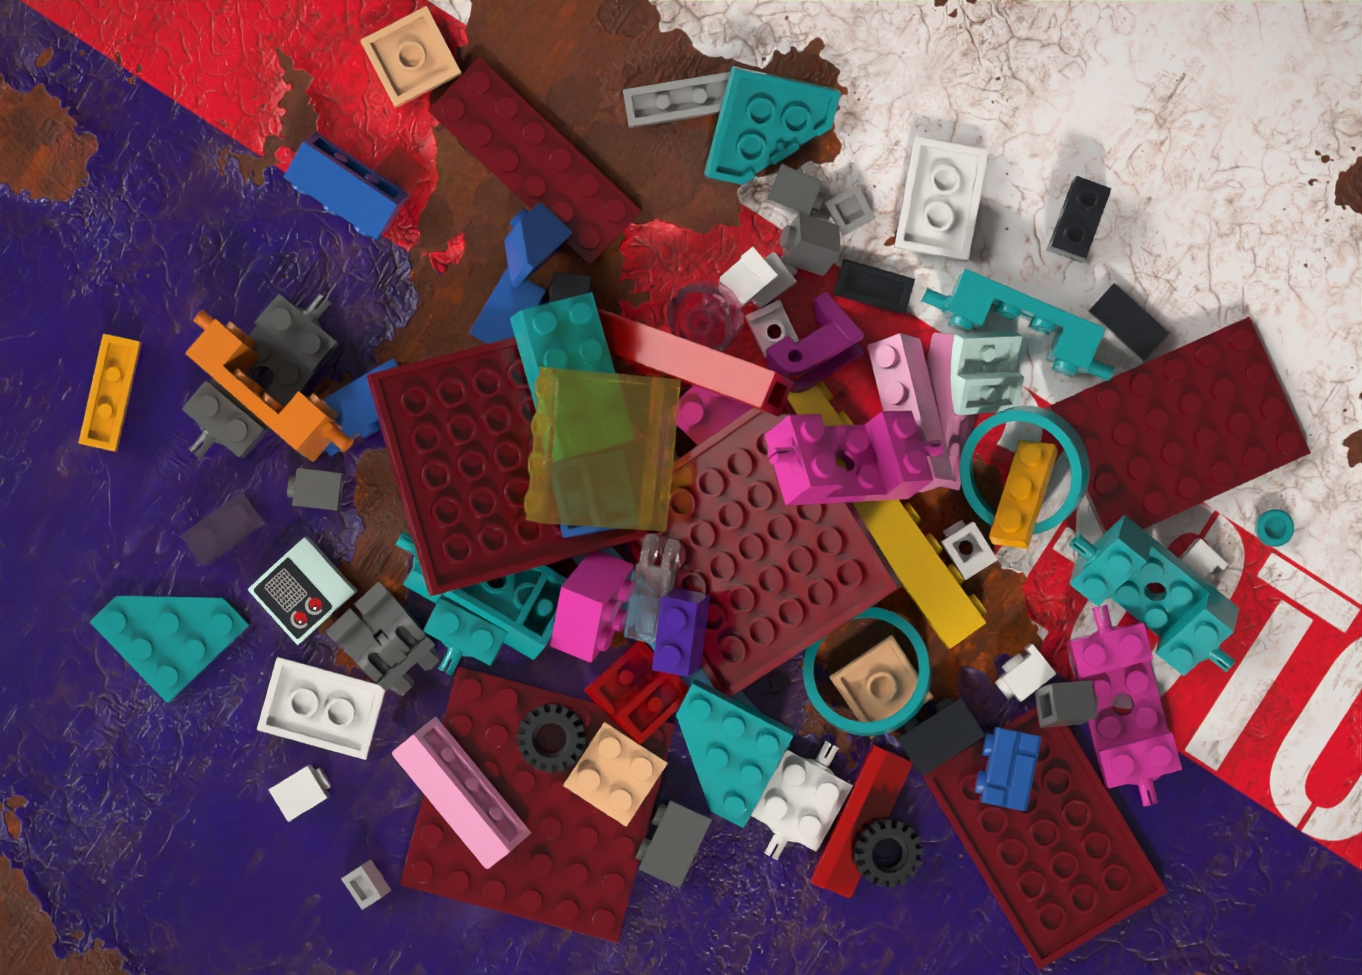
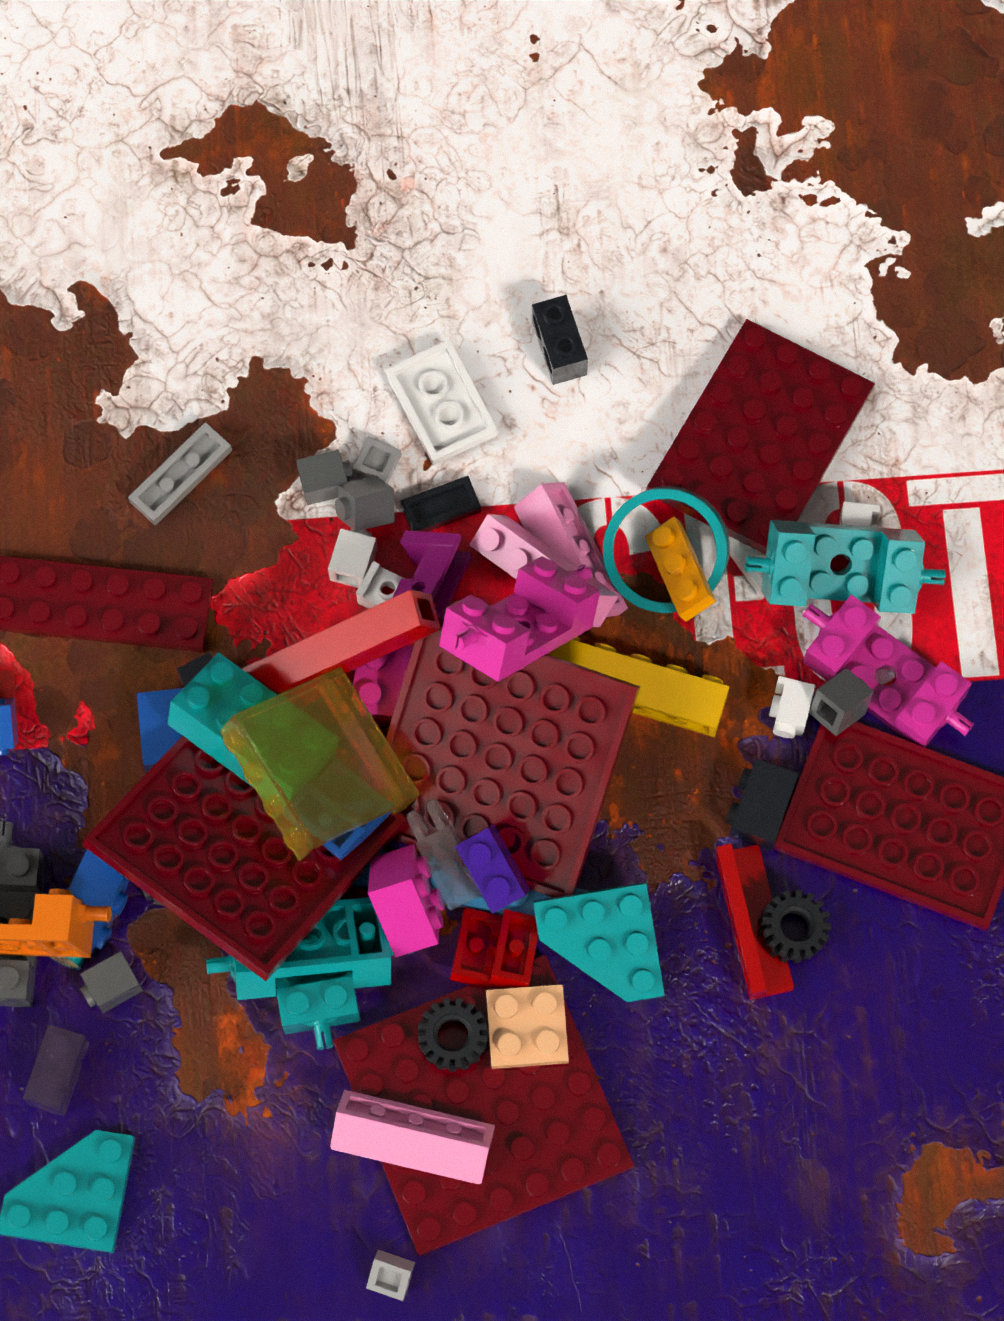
camera: 35 degrees left, 15 degrees down
slope [248,535,357,645] -> none
white plate [257,657,386,760] -> none
white brick [269,764,331,822] -> none
dark grey hips [326,582,440,696] -> none
blue slope [504,202,573,289] -> none
dark grey brick [635,799,712,888] -> none
clear pink cylinder [668,279,745,352] -> none
teal plate [704,66,841,185] -> none
white panel [720,247,778,308] -> none
white plate [751,741,853,860] -> none
teal piece [803,607,932,736] -> none
light nougat plate [829,635,934,739] -> none
teal brick [921,269,1115,381] -> none
white brick [940,520,998,580] -> none
light aqua slope [951,331,1025,415] -> none
blue brick [974,727,1042,812] -> none
black tile [1088,283,1169,361] -> none
teal tile [1255,509,1294,547] -> none

